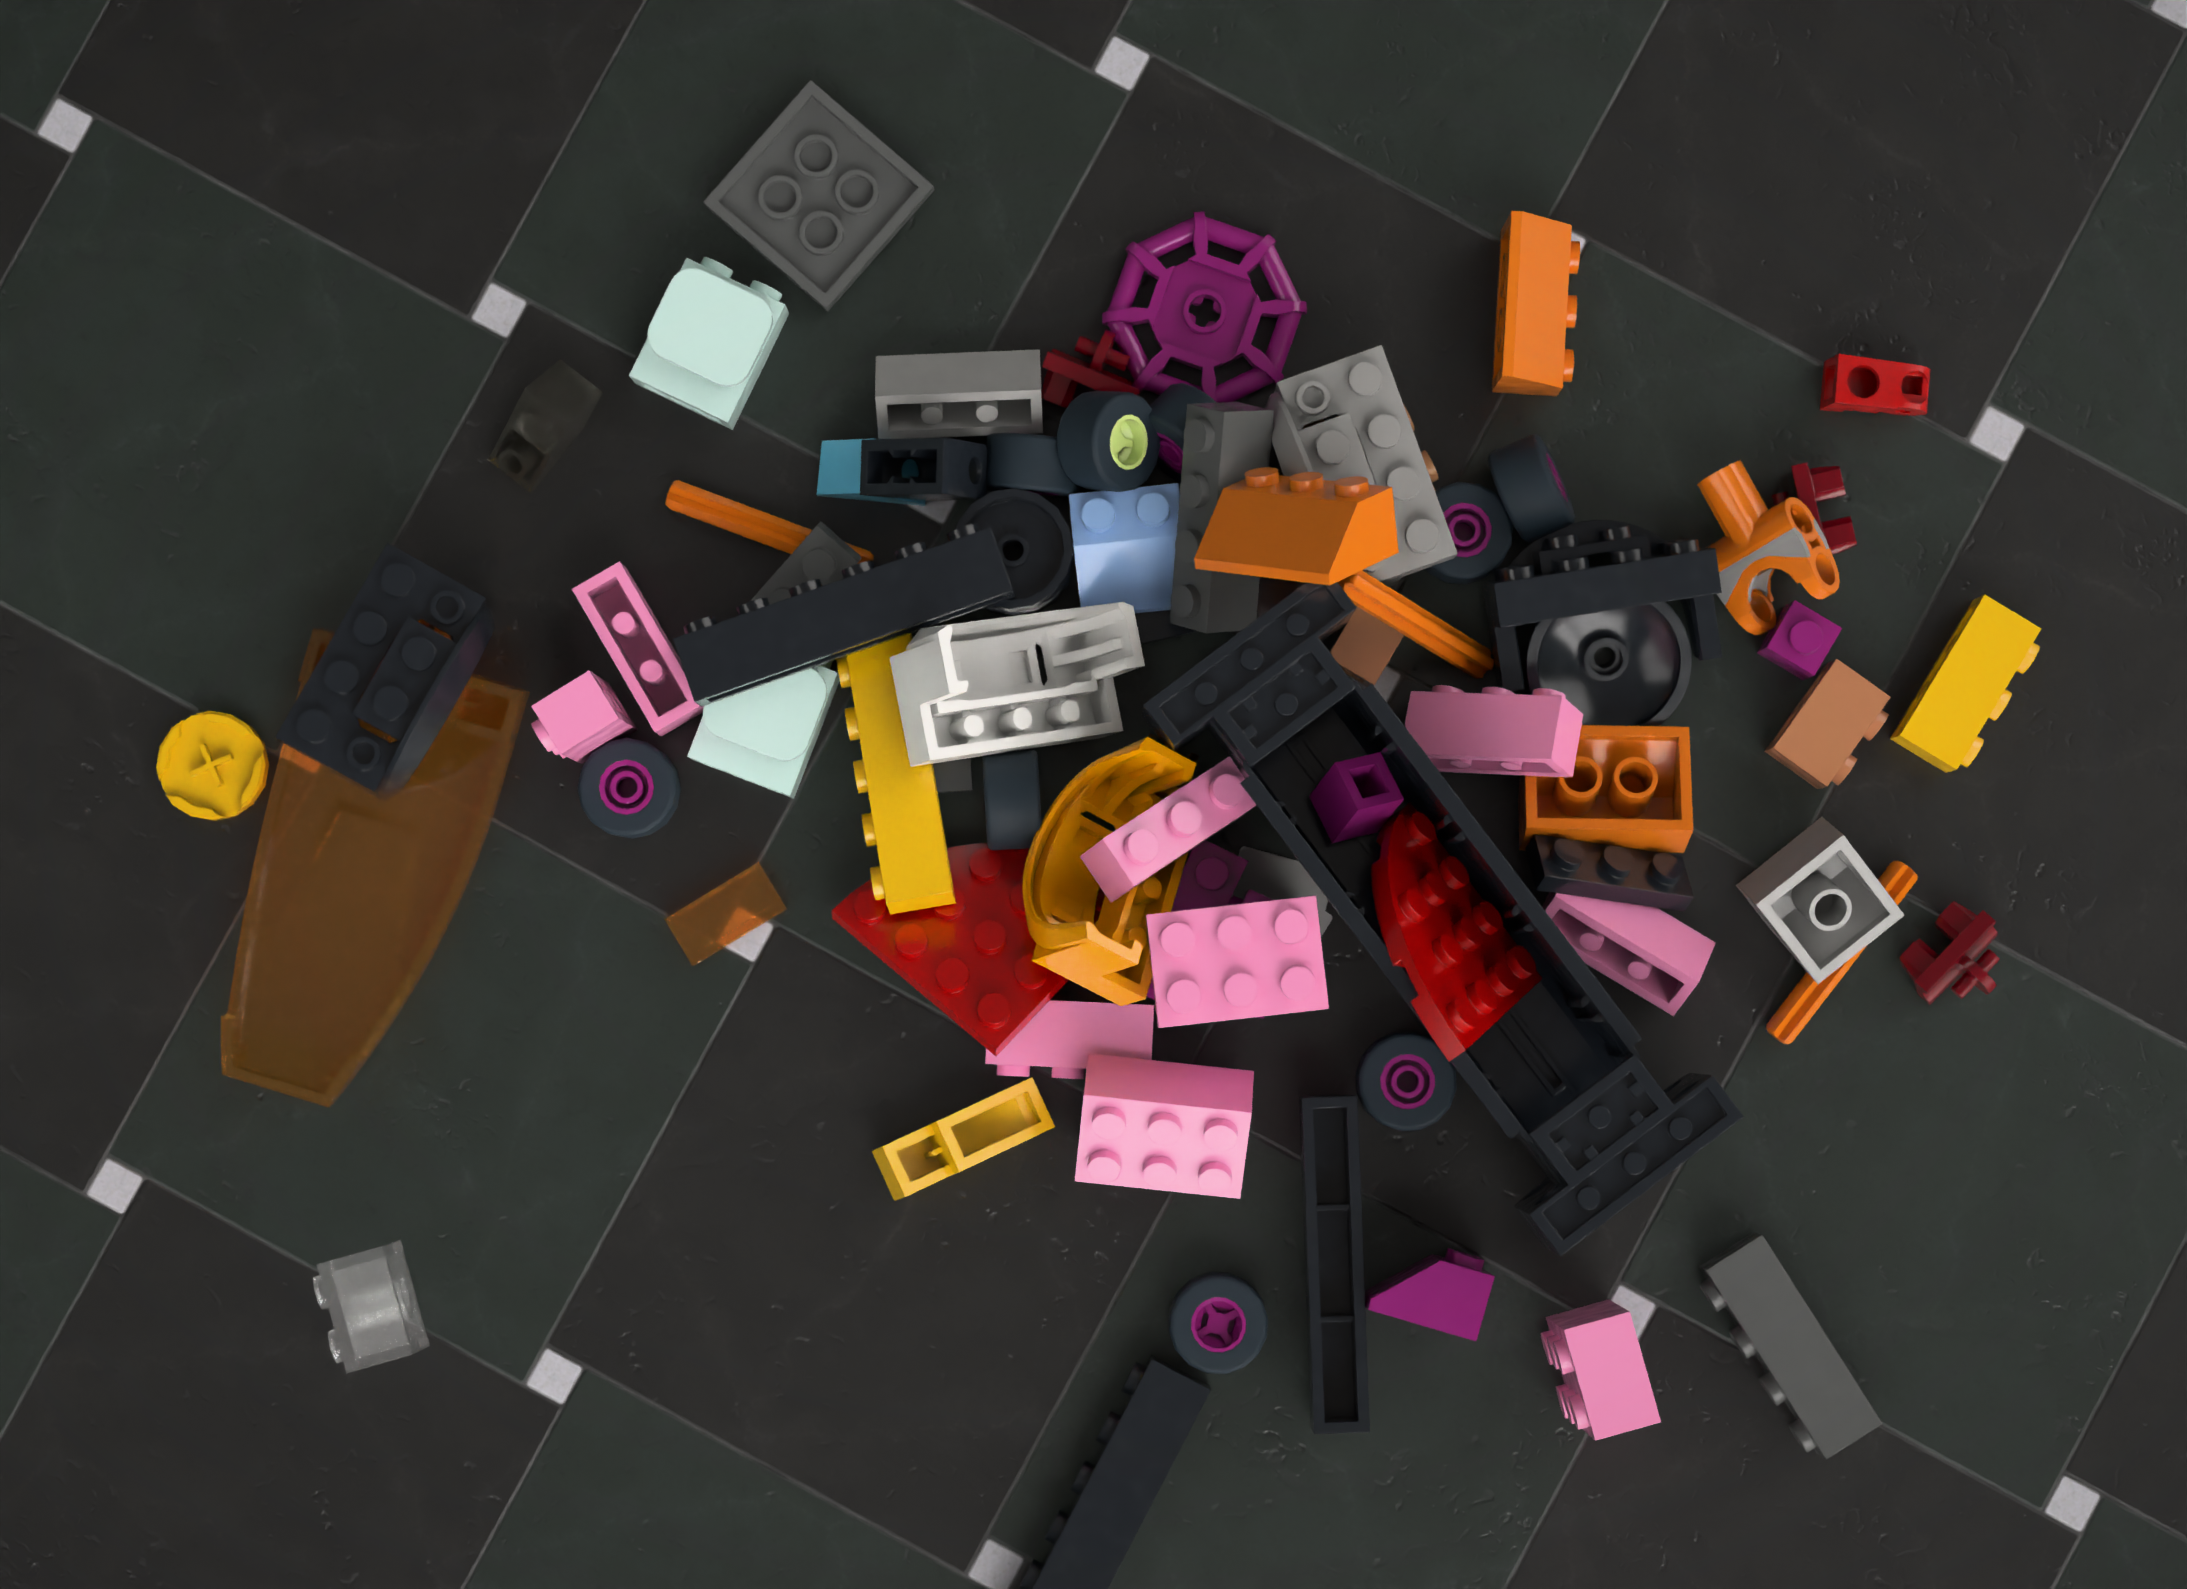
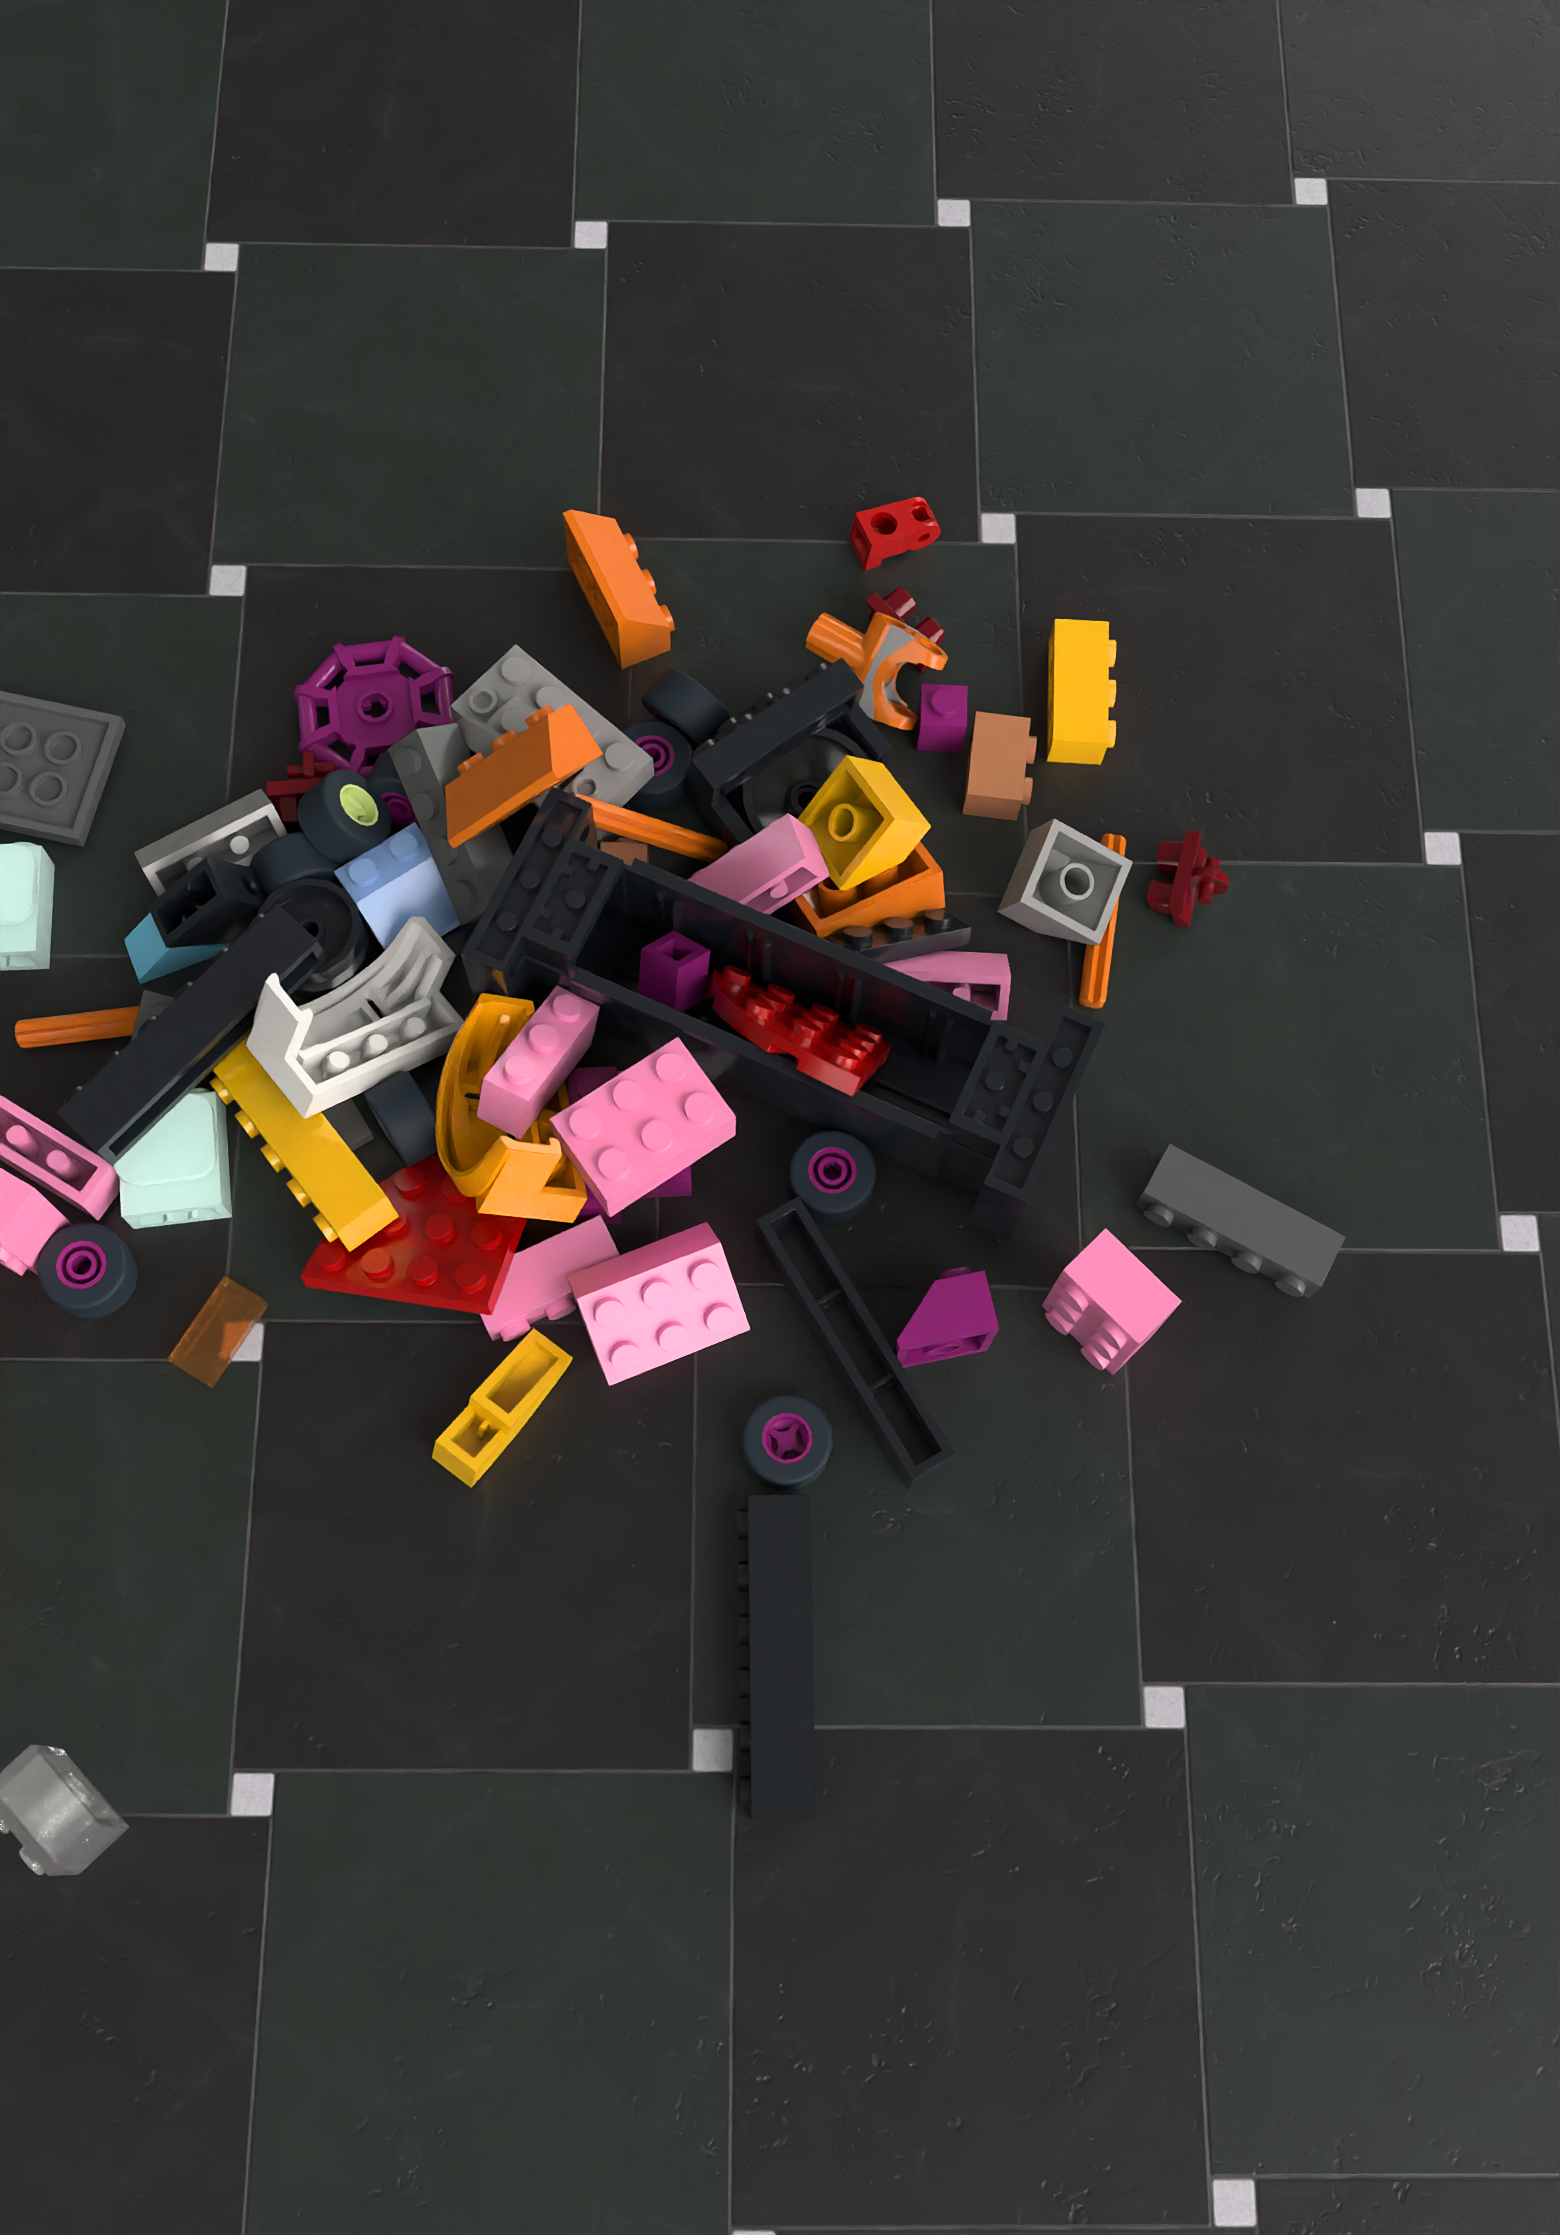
camera: 35 degrees left, 15 degrees down
none -> yellow slope [797,755,931,891]

